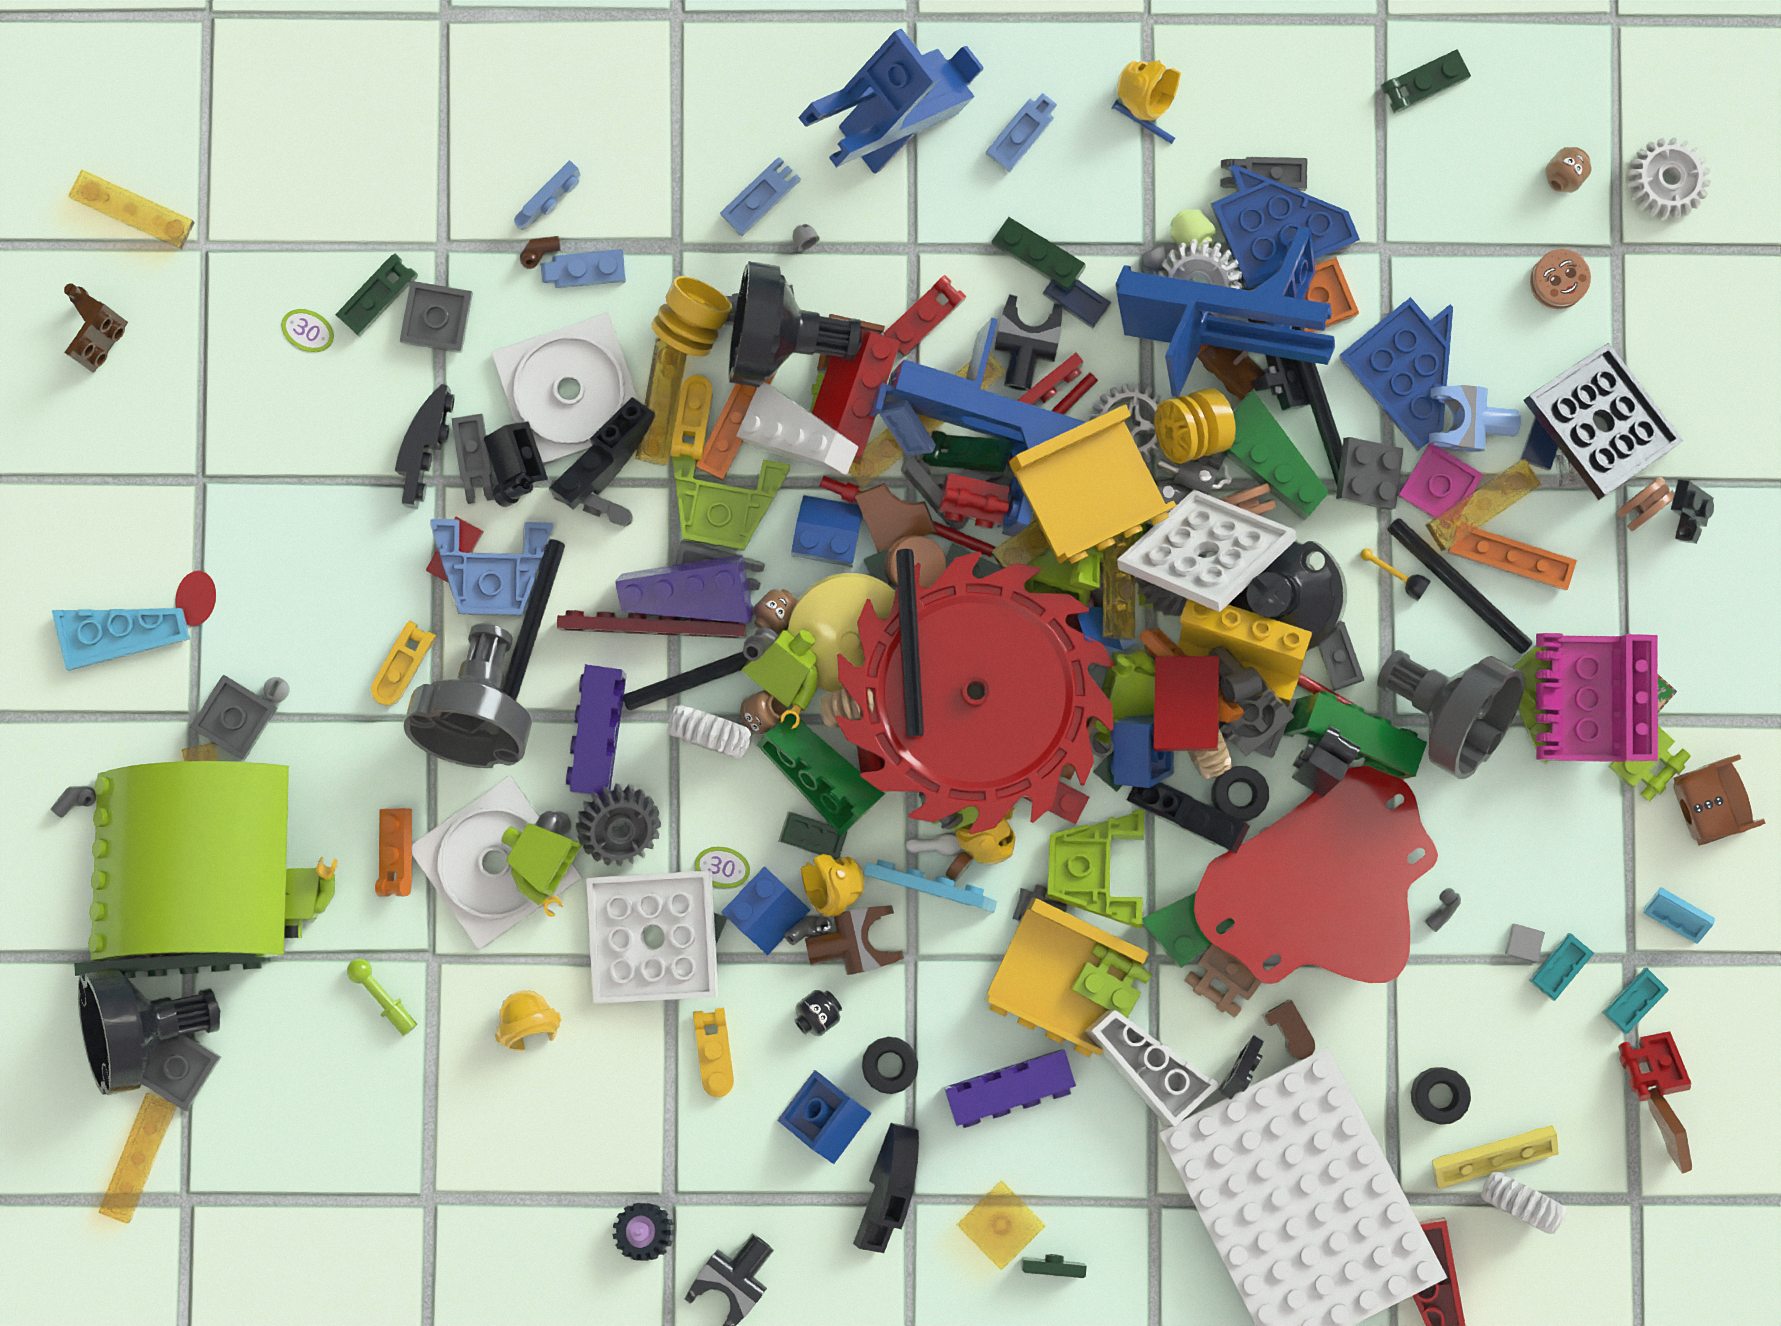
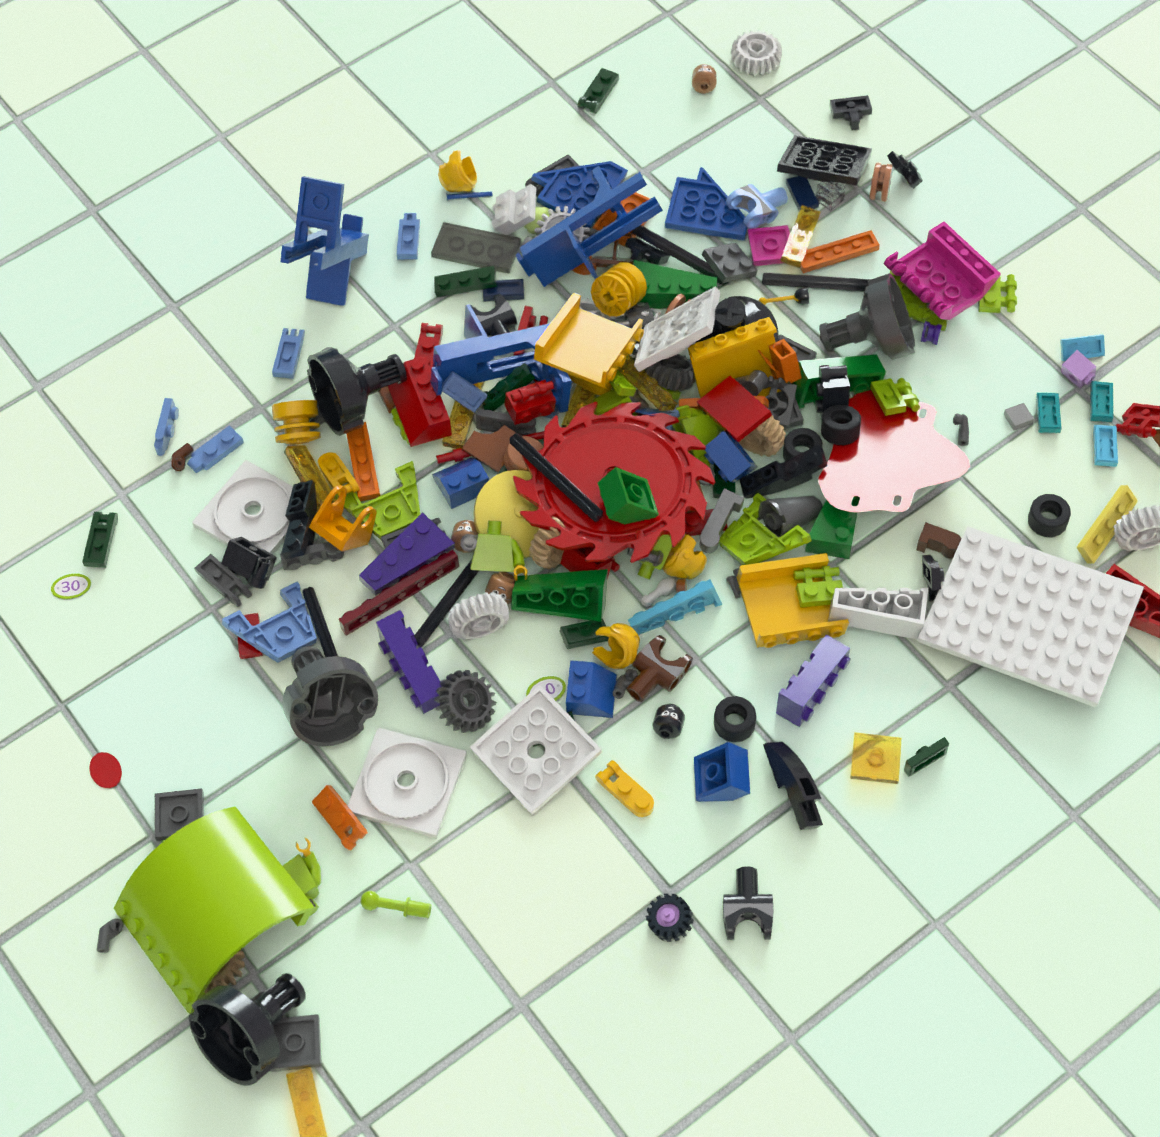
camera: 30 degrees left, 25 degrees down
medium azure wing [52,608,190,671] -> none
dark green plate [74,953,271,979] -> none
light grey hinge [263,677,290,702] -> none
yellow plate [371,620,437,706] -> none
black slope [395,384,455,509] -> none
dark grey plate [400,281,473,353] -> none
yellow helmet [495,990,562,1051] -> none
lime torso [501,811,582,917] -> none
white wedge [736,382,859,475] -> none
medium nougat plate [1184,943,1262,1018] -> none
nougat head [1530,249,1591,309] -> none
dark orange piece [1673,754,1766,846] -> none
none -> light orange hose [309,485,377,551]
none -> clear smoke tile [431,222,521,274]
none -> white plate [491,184,536,236]
none -> green slope [598,467,659,524]
none -> flat silver leg [699,489,744,553]
none -> orange piece [758,339,802,383]
none -> dark grey cone [759,495,823,537]
none -> black tyre [821,405,861,445]
none -> black hinge [829,95,872,131]
none -> lime plate [870,378,920,416]
none -> dark purple wheel [920,321,942,345]
none -> lavender brick [1061,350,1096,389]
none -> medium azure plate [1093,425,1118,467]

